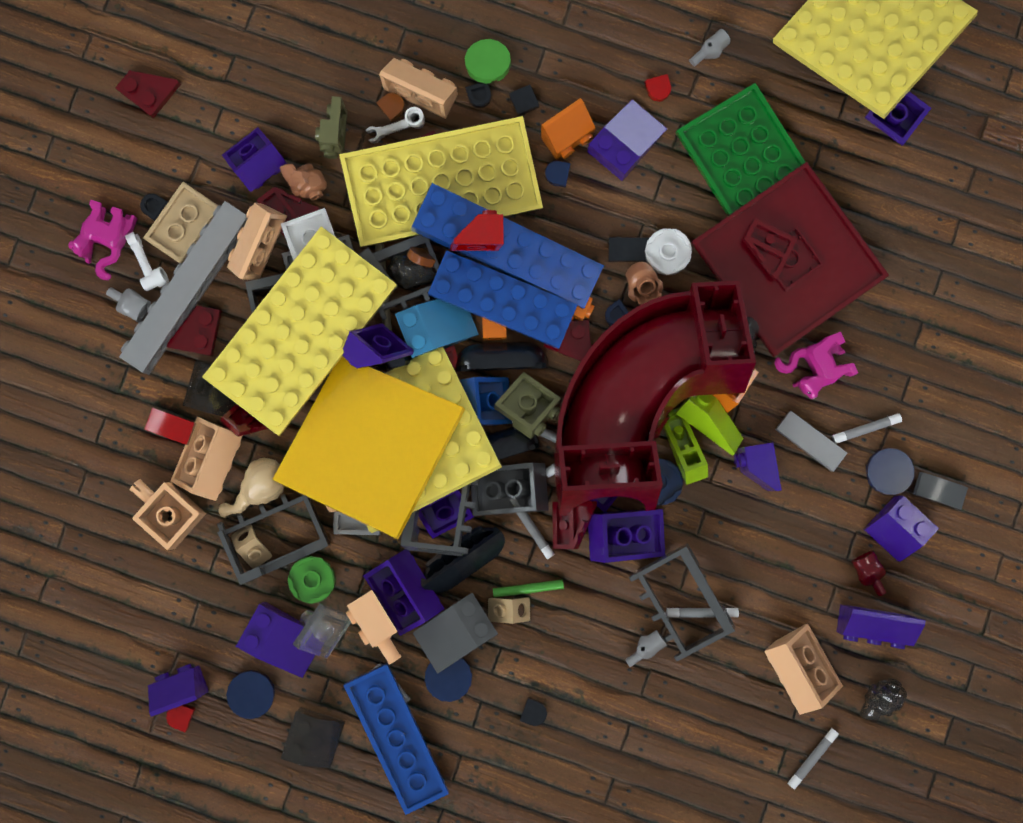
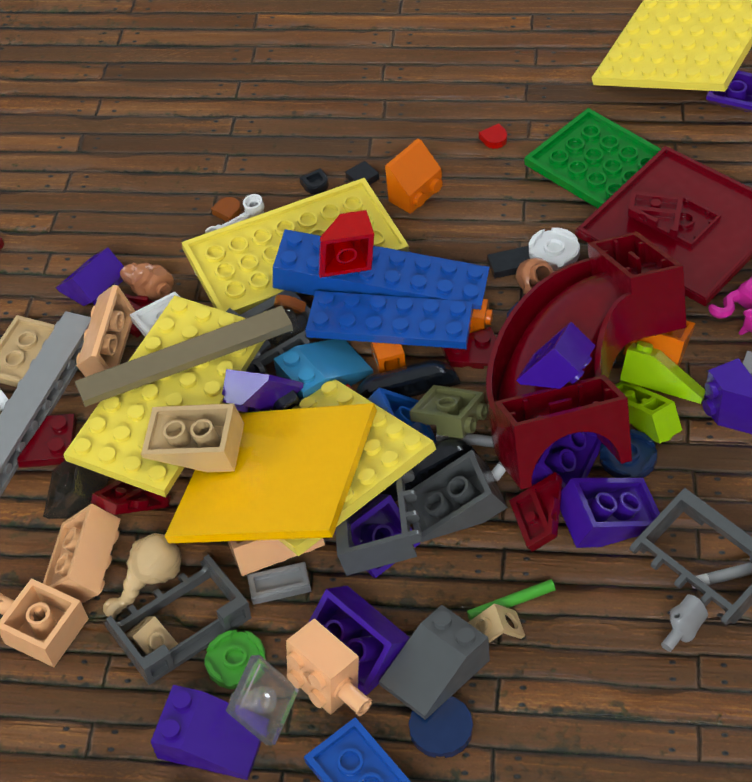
camera: 10 degrees left, 35 degrees down
red slope [144,407,196,445] -> none
olive plate [315,96,348,159] -> none
light nougat slope [379,58,458,119] -> none
black brick [421,526,505,594] -> none
bright green tile [465,39,511,84] -> none
light grey bar [510,498,555,559] -> none
black tile [520,697,547,726] -> none
dark blue tile [545,161,570,188] -> none
slope [587,99,667,181] -> none
light grey piece [689,29,730,67] -> none
none -> dark tan tile [75,306,293,407]
none -> tan slope [141,403,244,472]
none -> dark purple slope [516,322,595,389]

